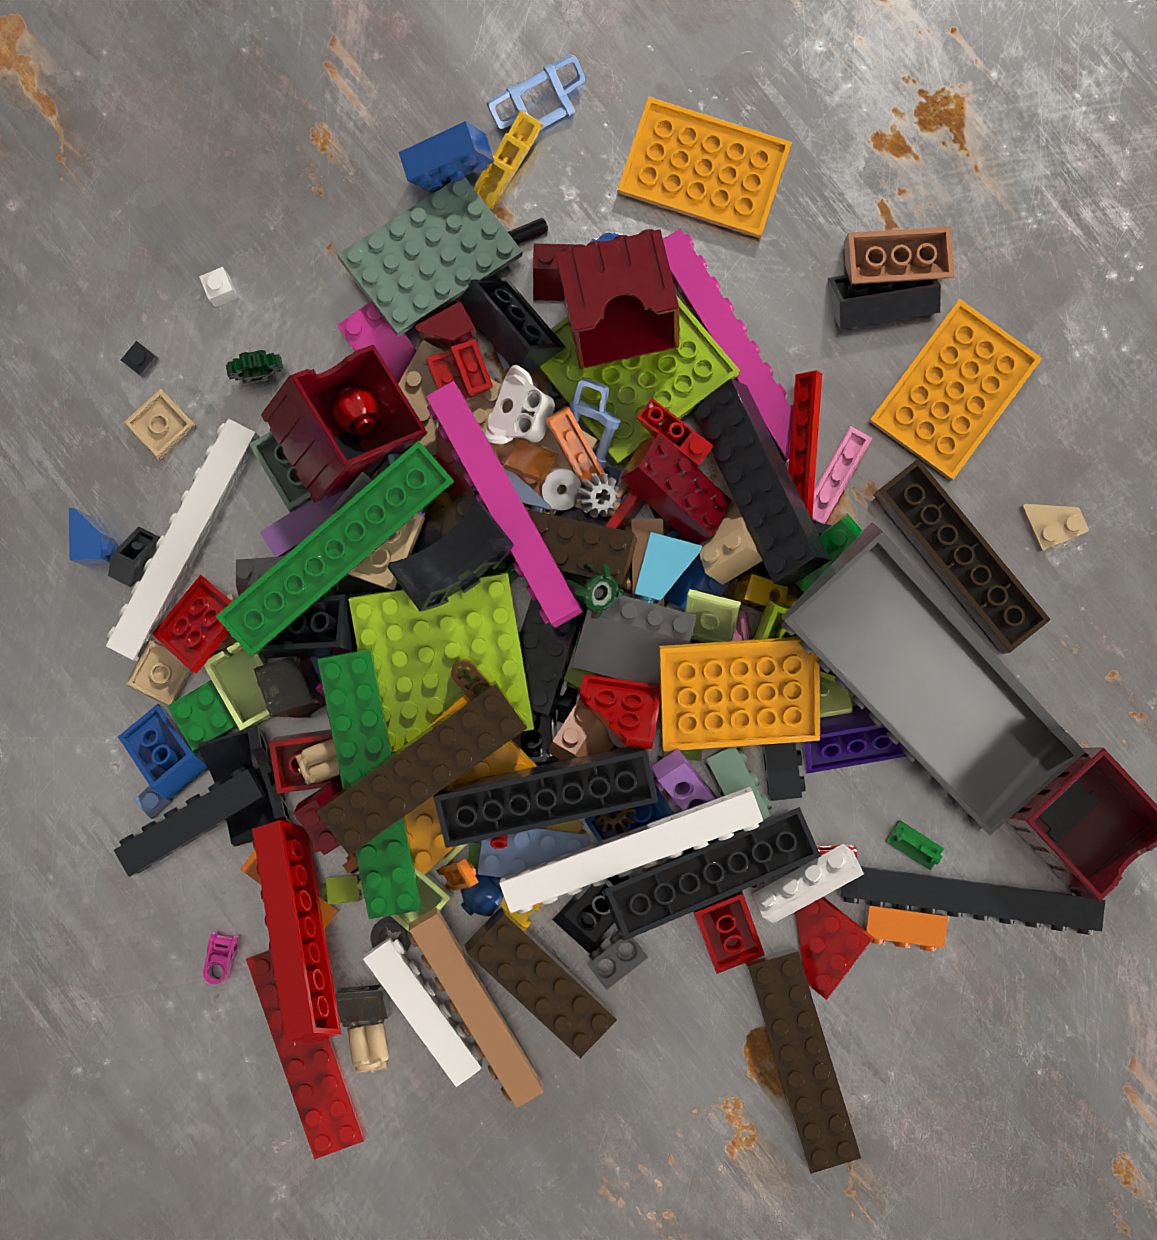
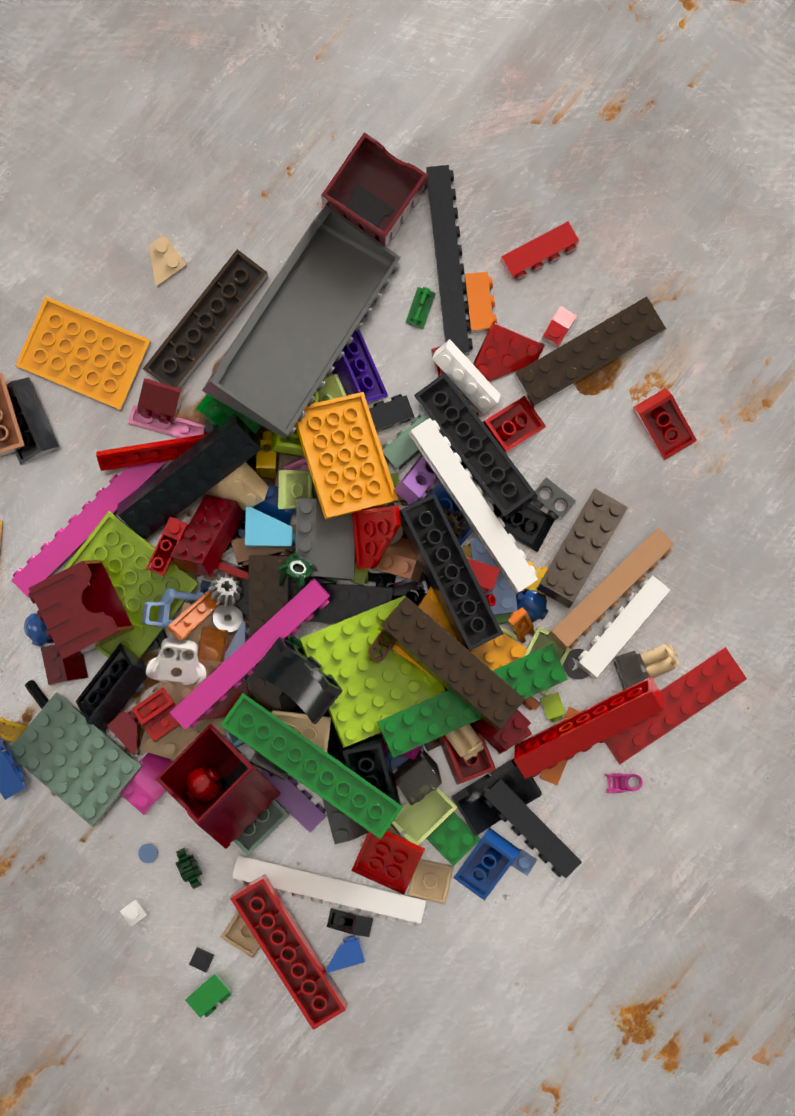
camera: 105 degrees left, 0 degrees up
none -> dark red slope [137,378,181,424]
none -> medium blue tile [138,844,158,863]
none -> green brick [185,972,232,1018]
none -> red brick [230,874,348,1030]
none -> red slope [466,557,500,594]
none -> red brick [501,221,579,280]
none -> slope [541,306,577,348]
none -> red slope [633,388,697,460]

